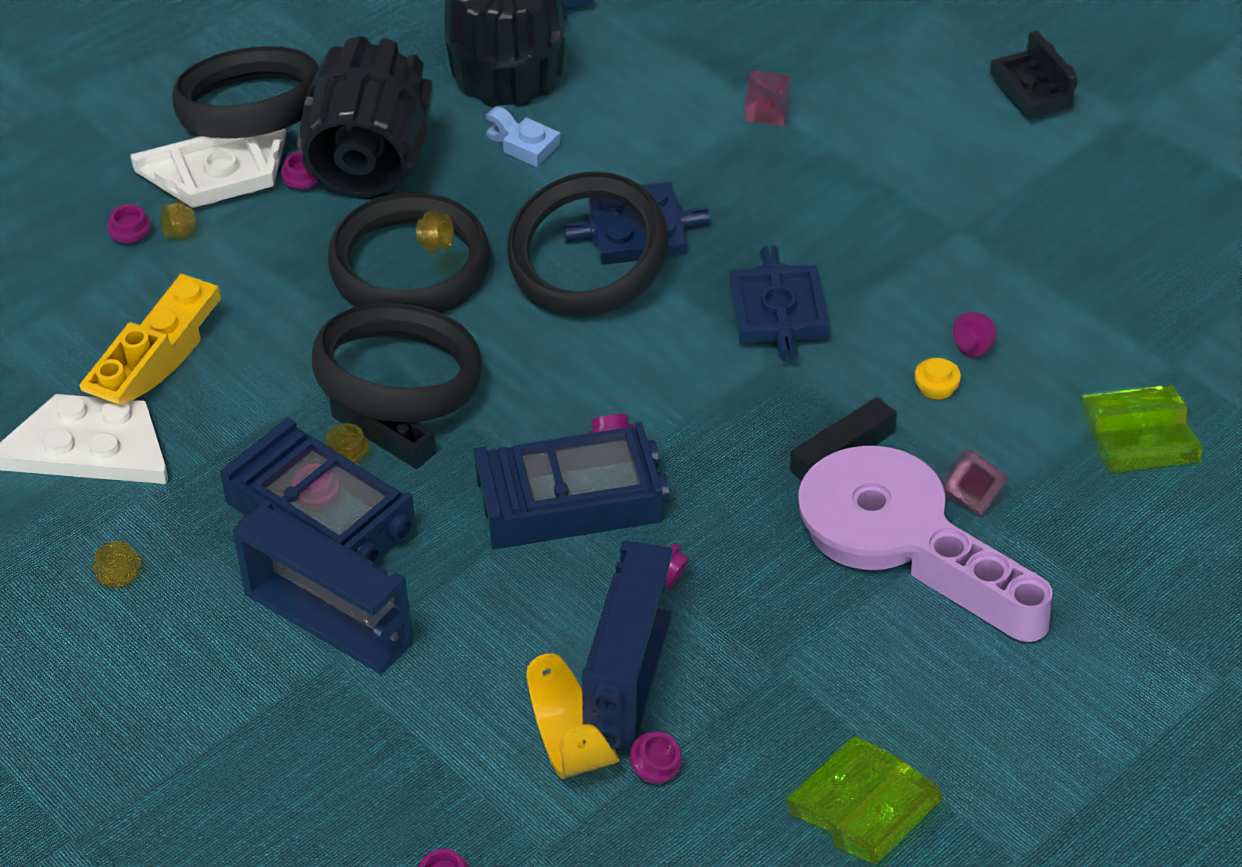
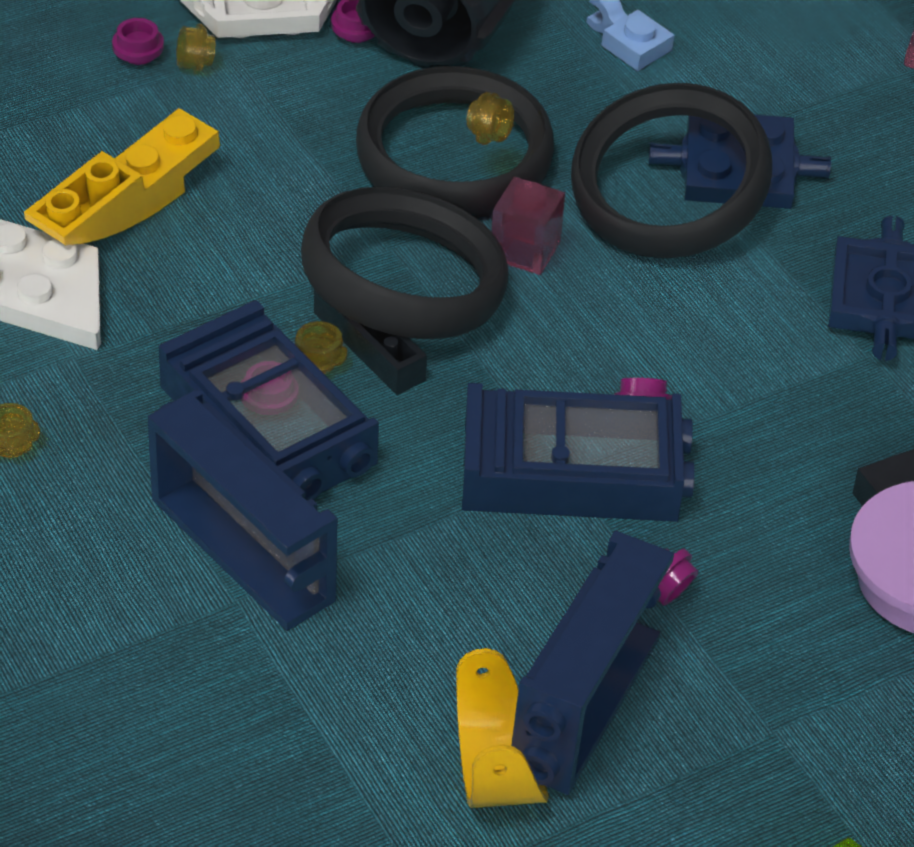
camera: 10 degrees right, 0 degrees up
magenta plate [629,732,682,784] -> none
none -> clear pink brick [491,177,565,275]

